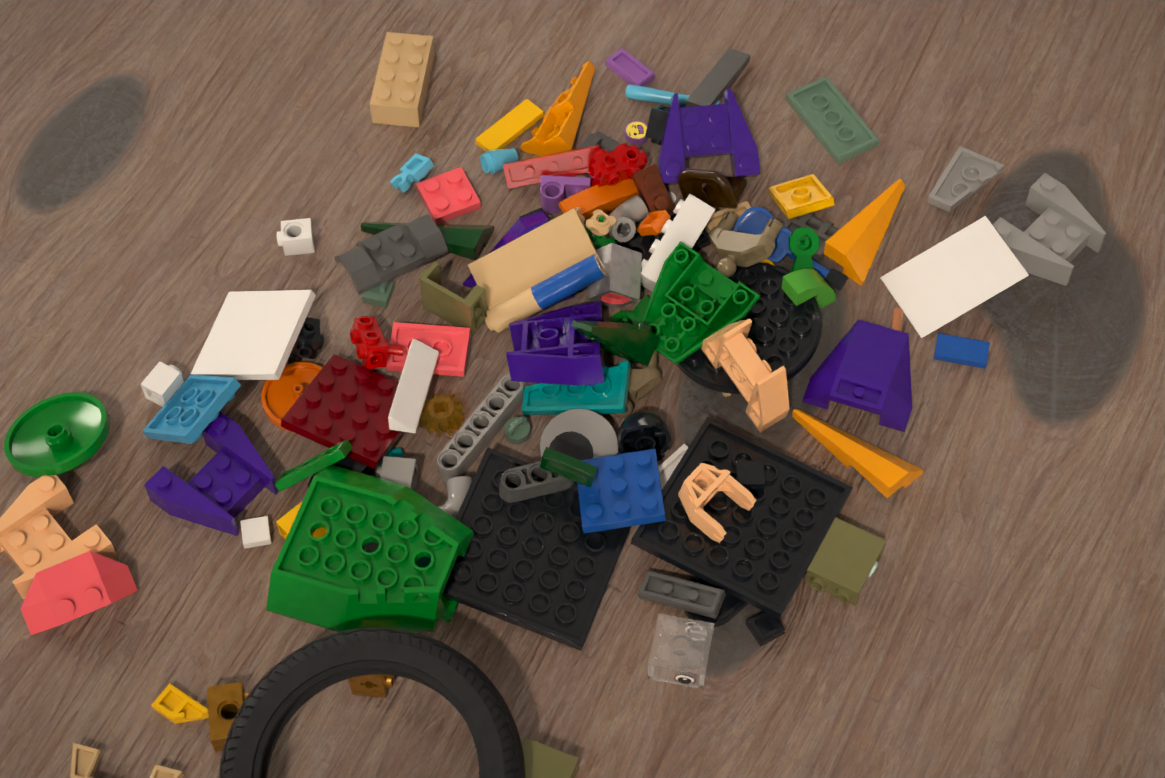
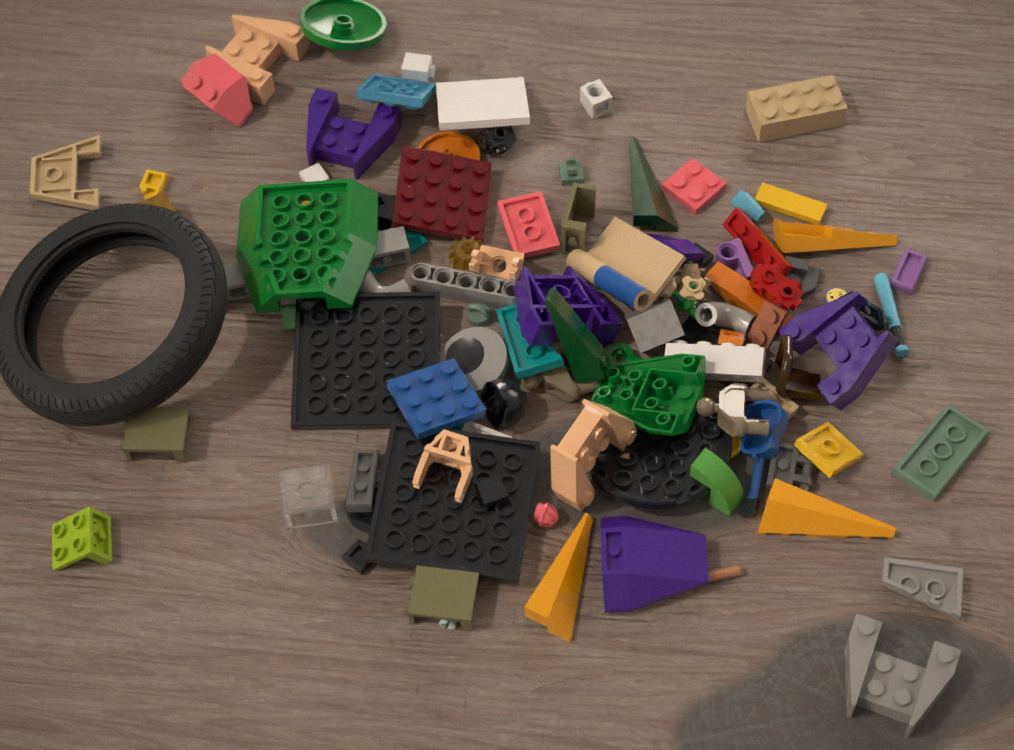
camera: 70 degrees right, 0 degrees up
green tile [275,440,353,492] -> none
dark grey piece [334,215,448,294] -> none
red brick [350,316,404,370] -> none
white slope [388,339,439,433] -> none
medium azure plate [390,153,434,193] -> none
dark grey beam [499,461,574,503] -> none
dark green tile [540,447,598,487] -> none
dark grey tile [686,48,750,107] -> none
green piece [788,227,819,272] -> none
white sticker [880,216,1029,338] -> none
blue tile [934,333,990,369] -> none
none -> light nougat piece [469,245,525,281]
none -> coral plate [533,502,559,528]

